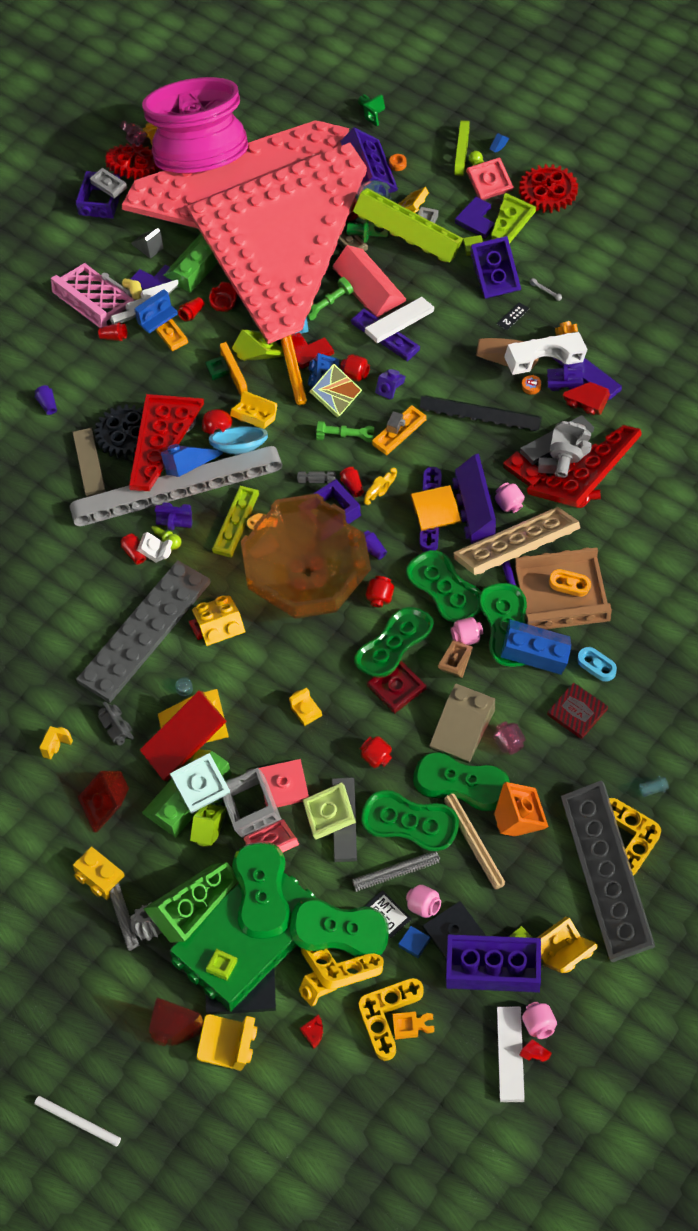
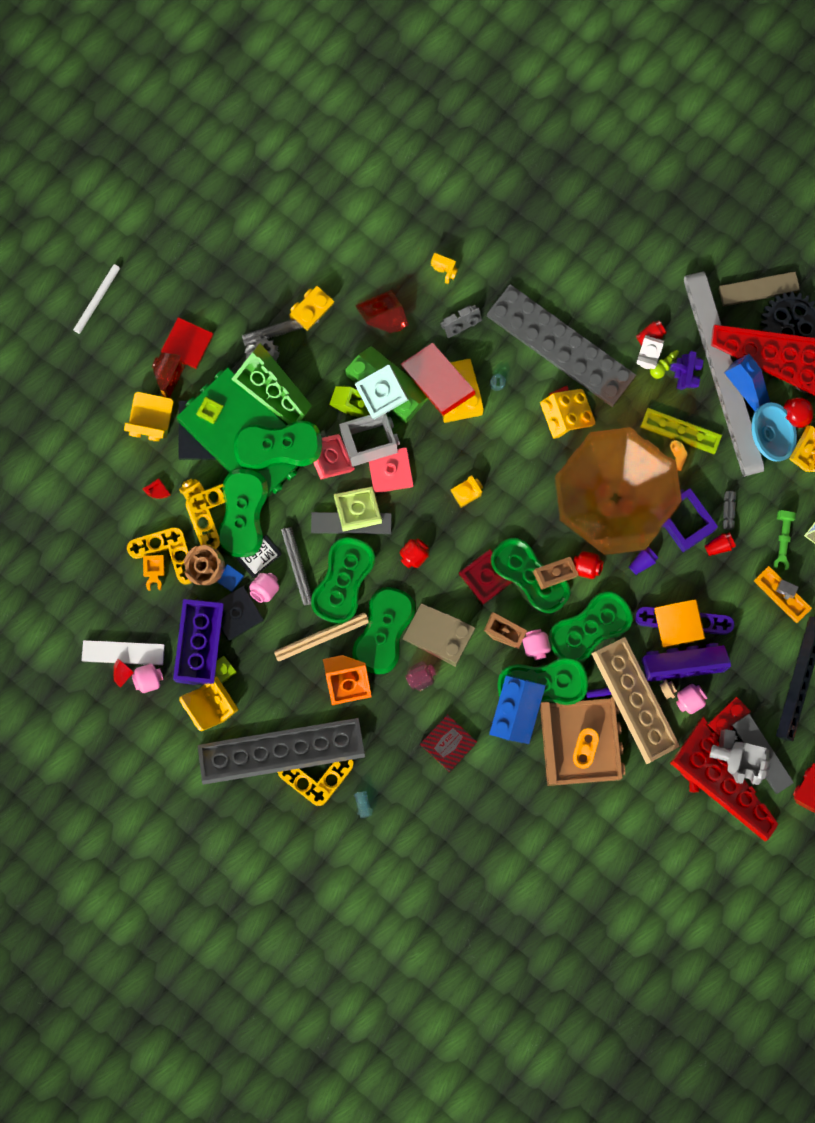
camera: 85 degrees right, 20 degrees up
yellow piece [364,468,397,505] -> none
medium azure plate [578,647,617,681] -> none
none -> red tile [161,318,214,369]
none -> medium nougat cylinder [184,545,225,585]
none -> medium nougat plate [533,557,579,590]
none -> tan plate [660,679,677,699]

